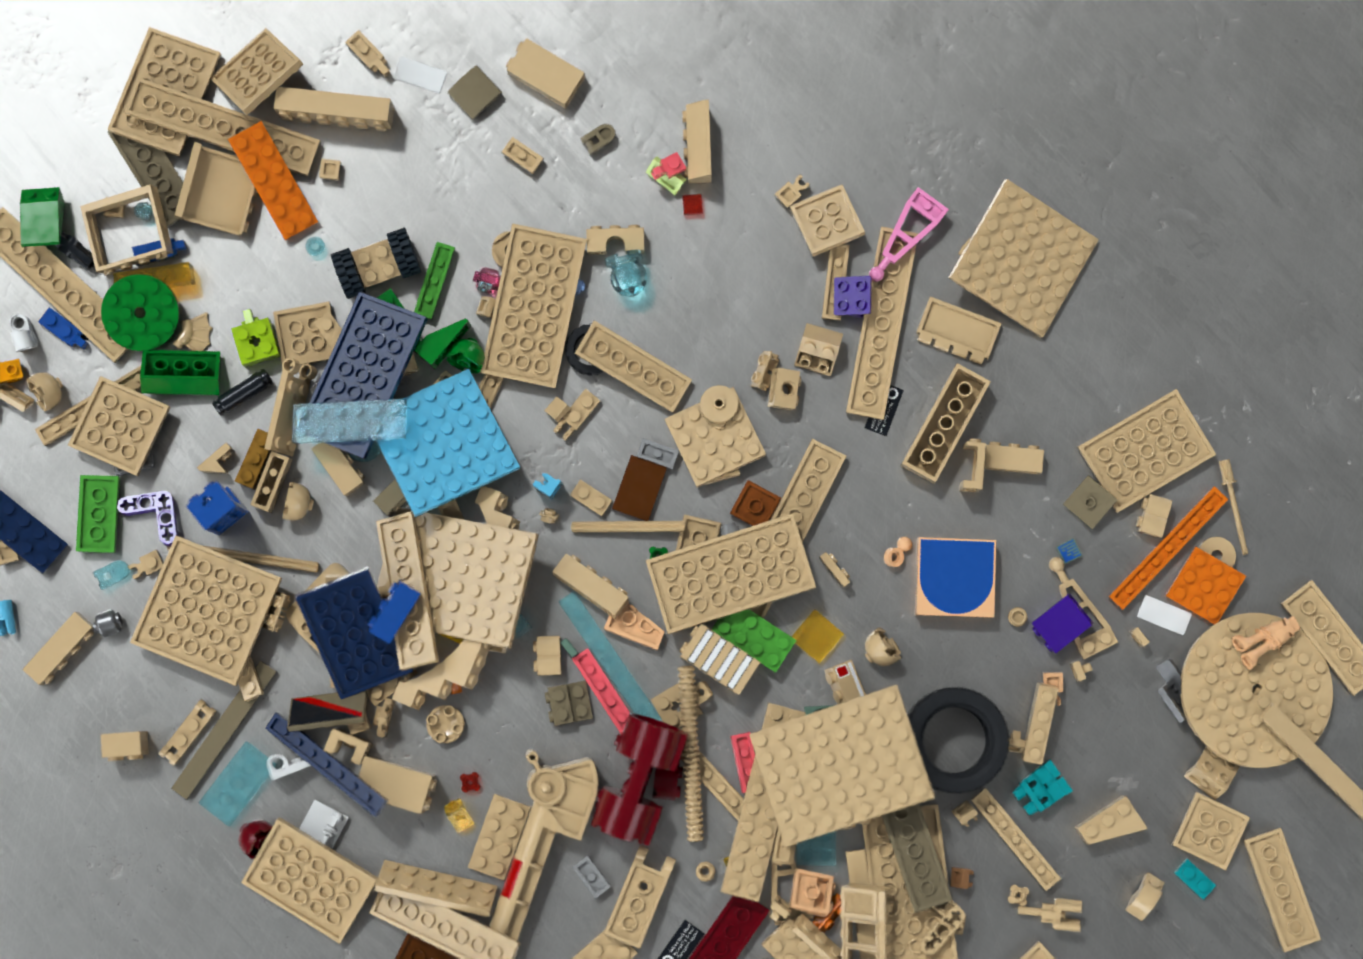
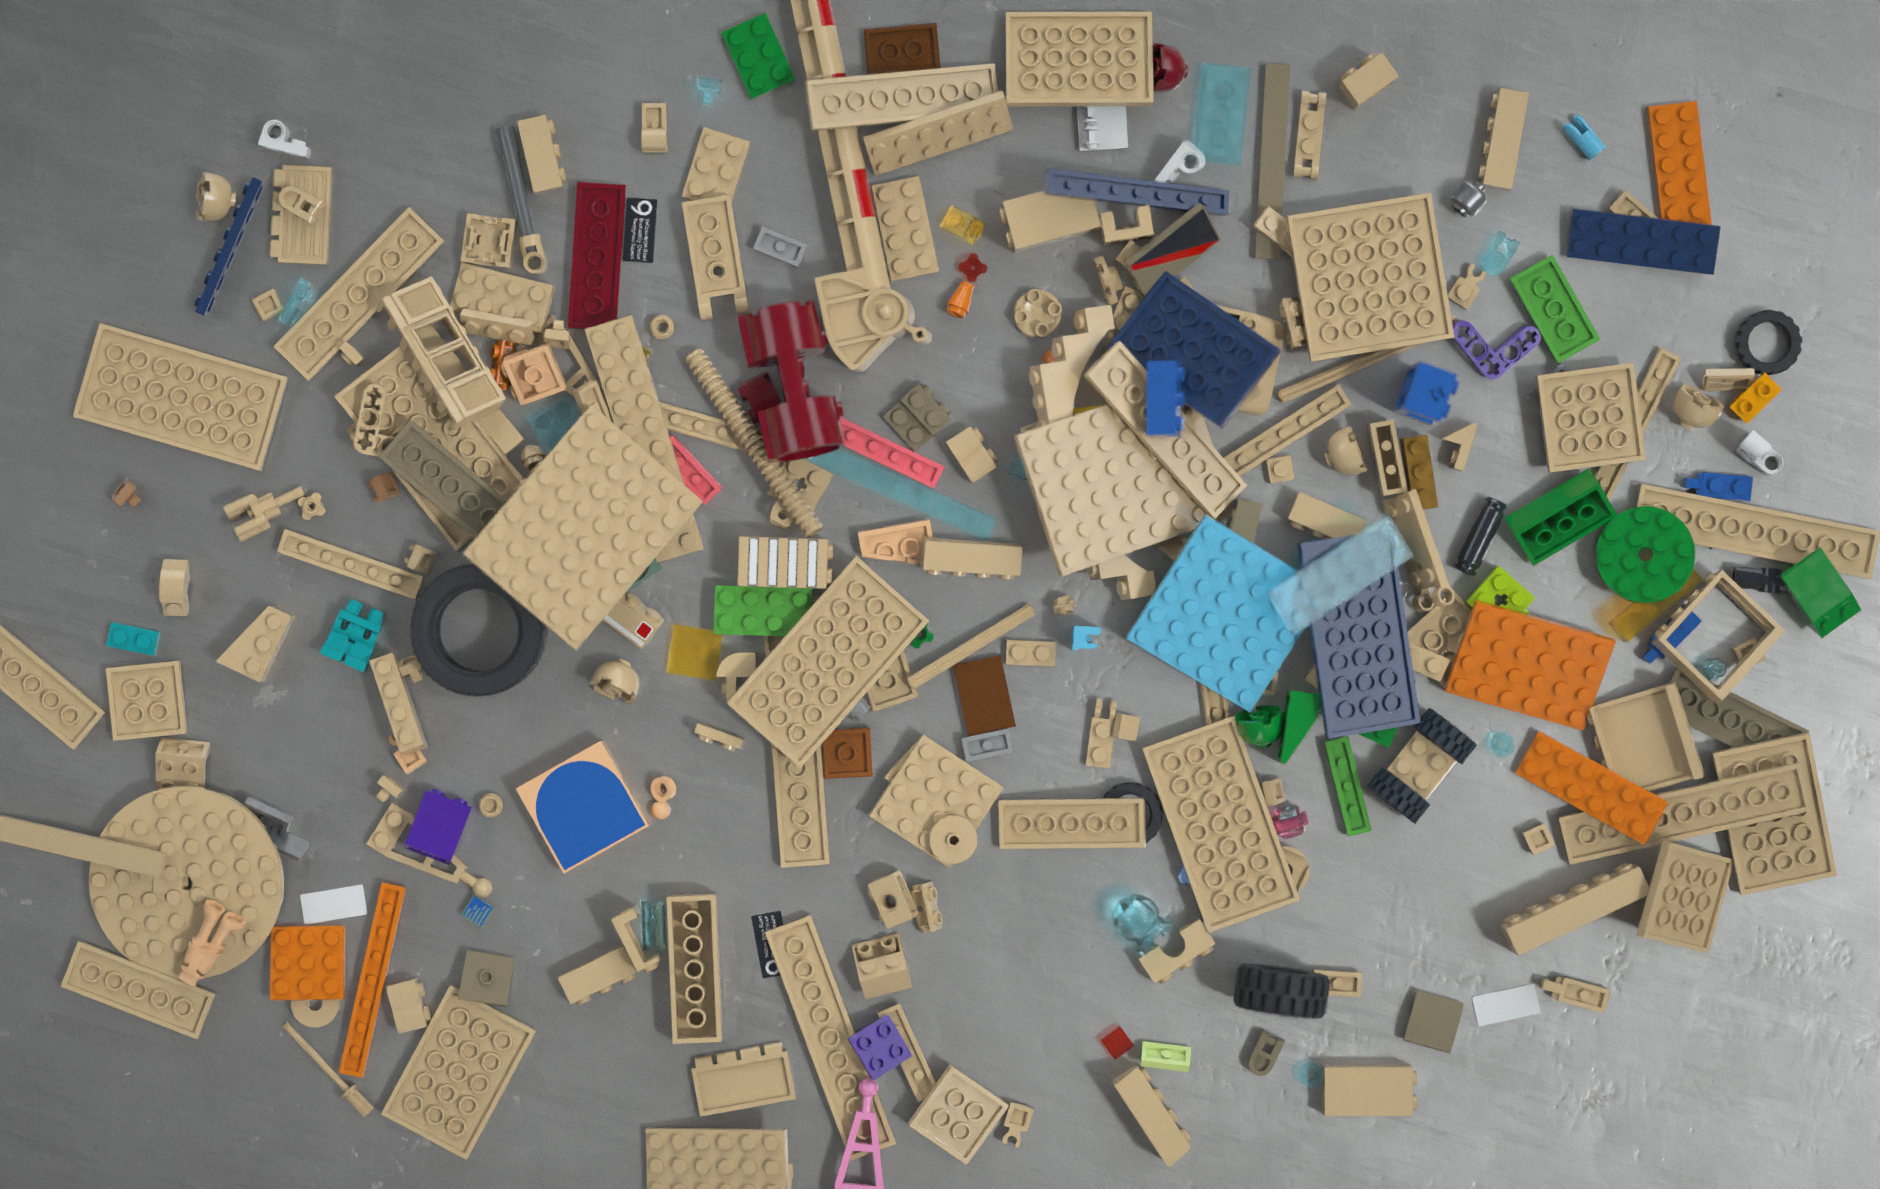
camera: 145 degrees right, 5 degrees up
tan arm [173,312,212,351] -> none
sand green tile [560,638,578,658] -> none
coral plate [651,152,686,180] -> none
tan tile [1130,627,1150,647] -> none
none -> tan plate [521,445,545,470]
none -> clear light blue plate [641,901,667,951]
none -> tan brick [716,652,757,701]
none -> orange cone [946,280,975,319]
none -> tan plate [1224,384,1352,476]
none -> black tyre [1233,963,1330,1019]
none -> tan plate [1266,455,1294,484]
none -> clear light blue plate [1298,1063,1323,1087]
none -> orange plate [1444,600,1616,731]

